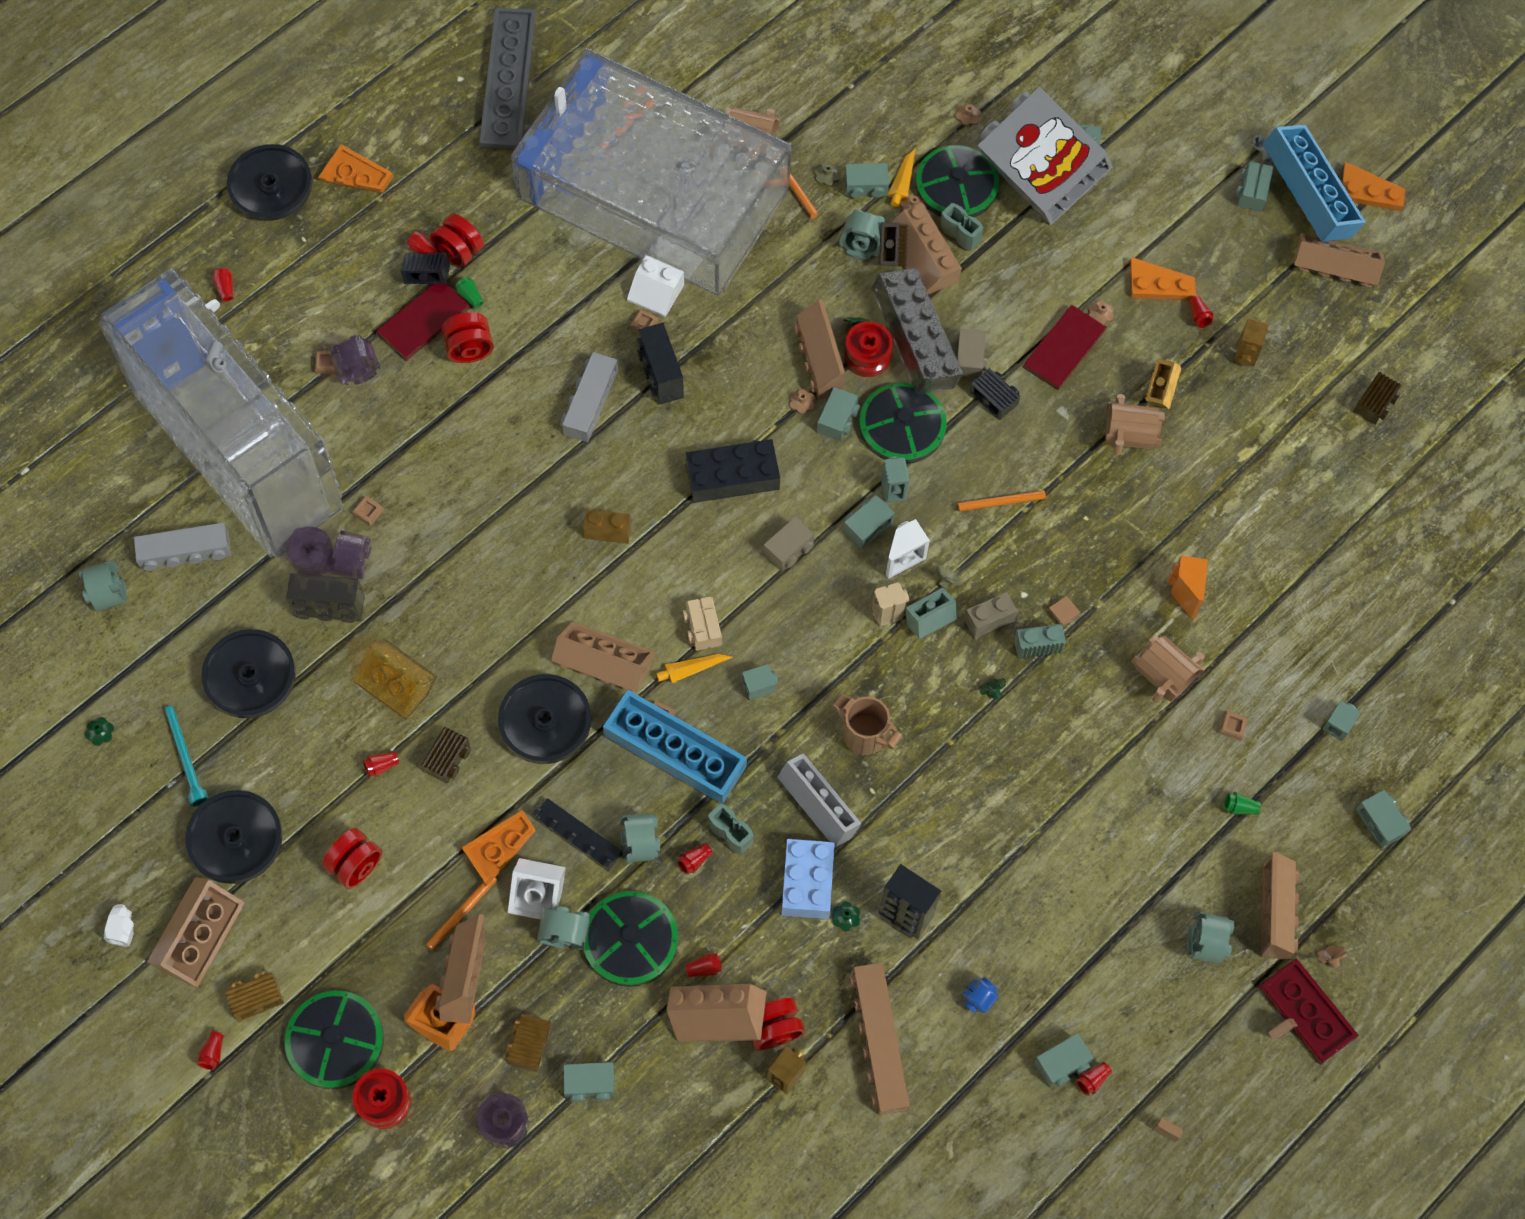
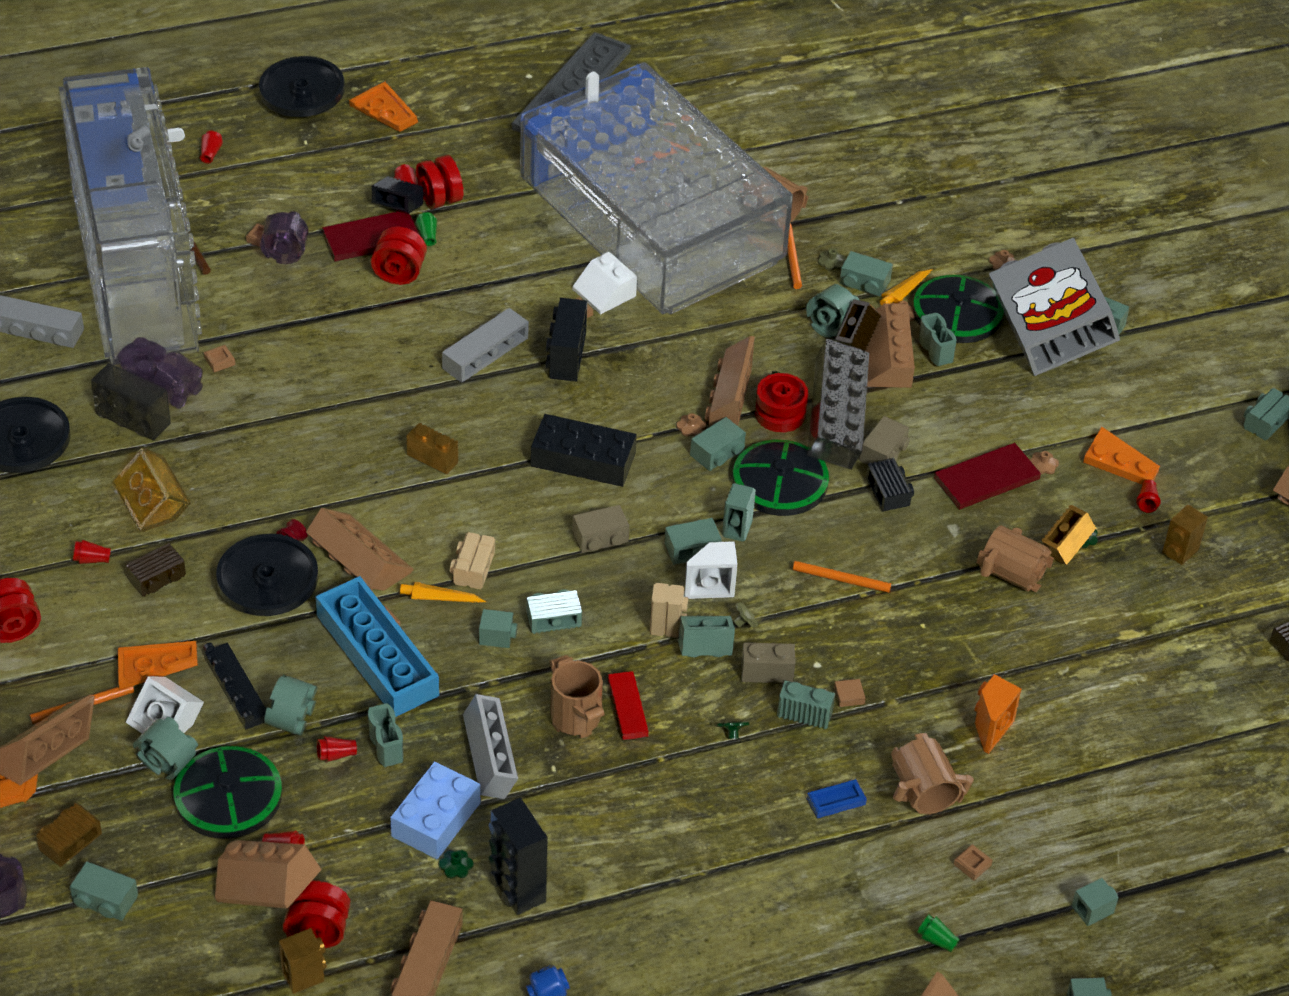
camera: 25 degrees right, 20 degrees down
none -> dark red wheel [276,519,308,542]
none -> brick [526,589,582,634]
none -> red tile [608,671,649,740]
none -> blue tile [807,779,867,819]

